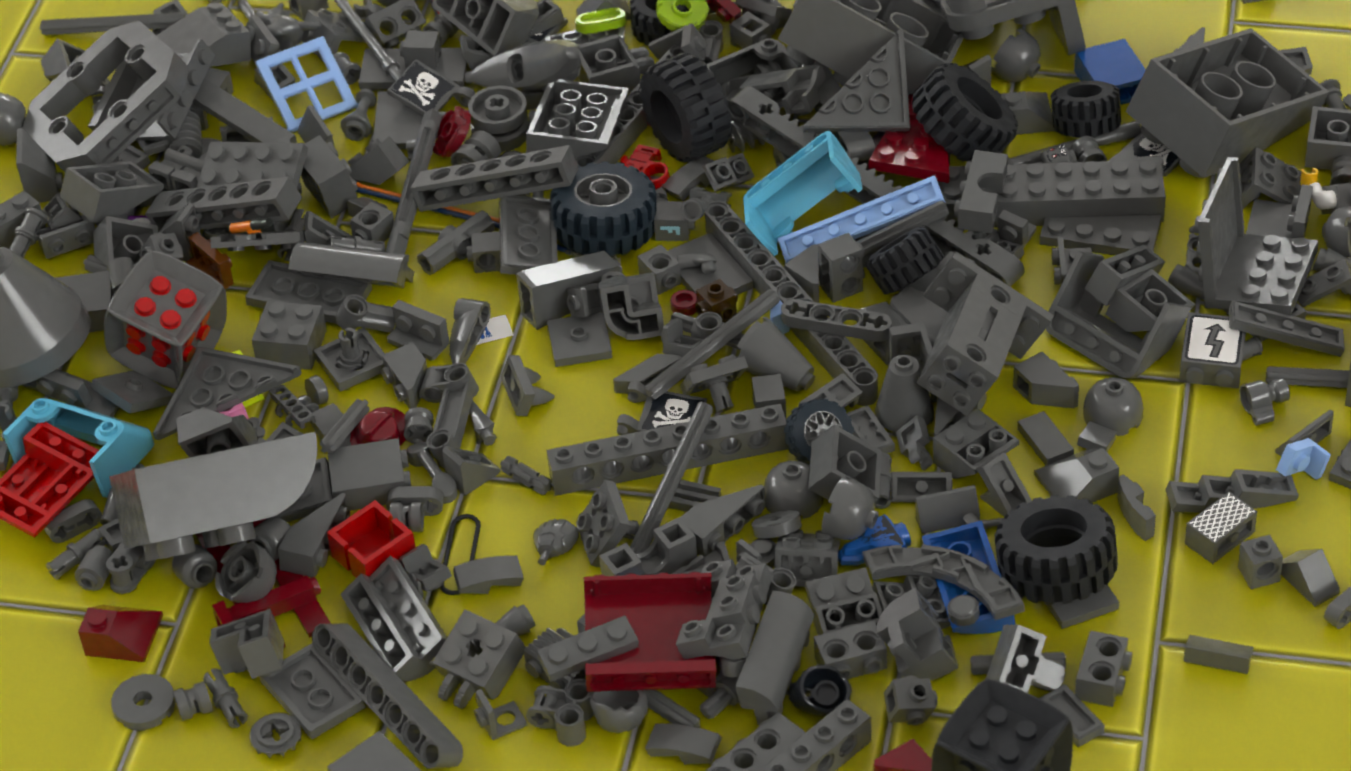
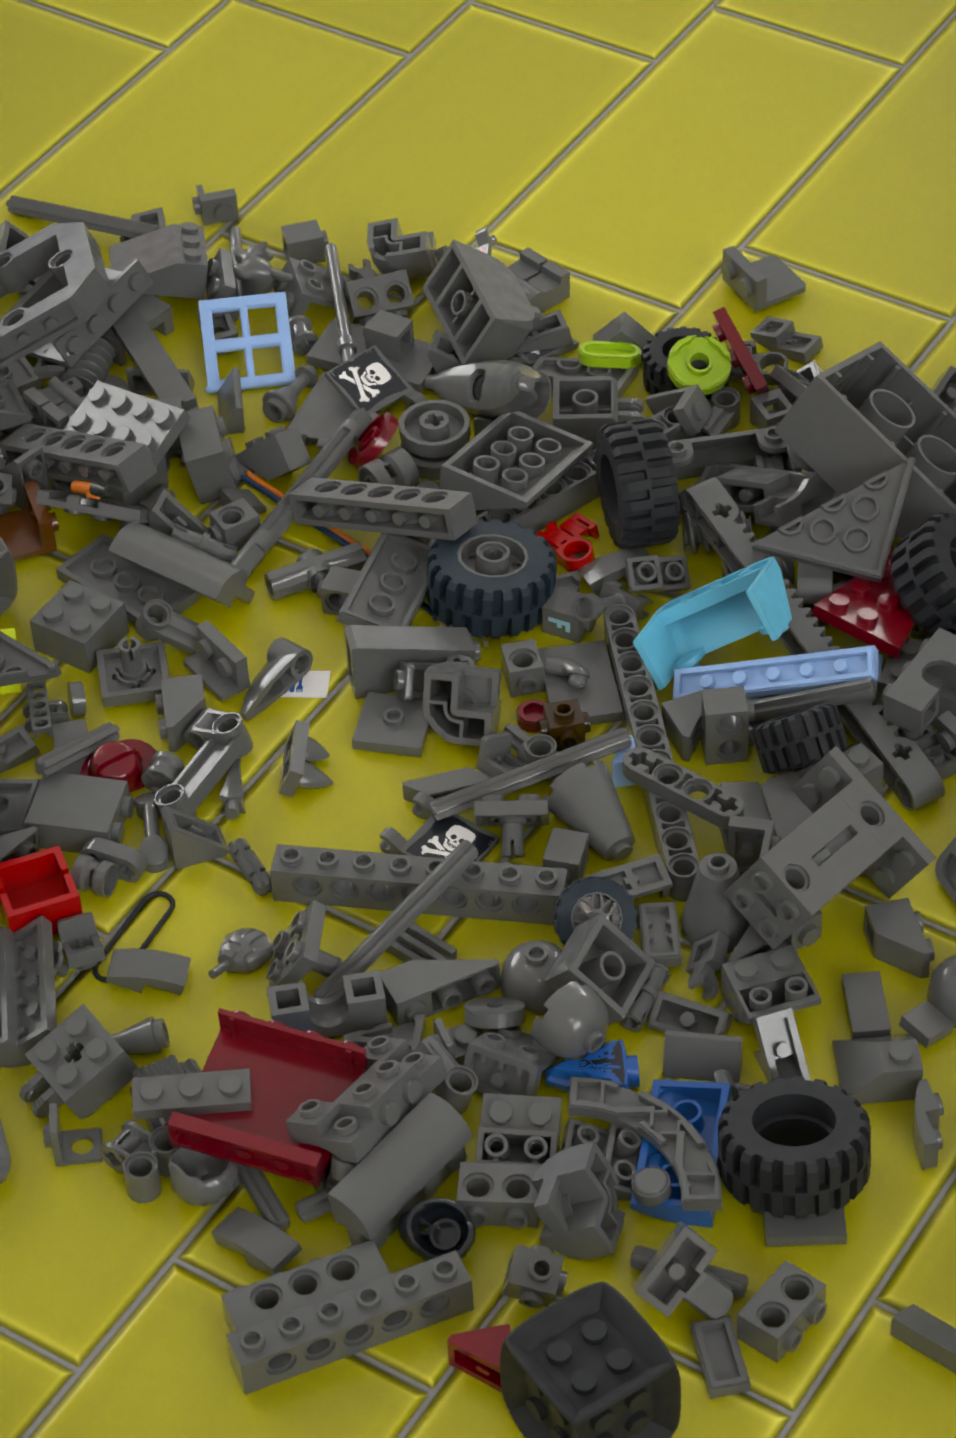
camera: 20 degrees right, 0 degrees up
dark grey wheel [422,13,459,46] -> none

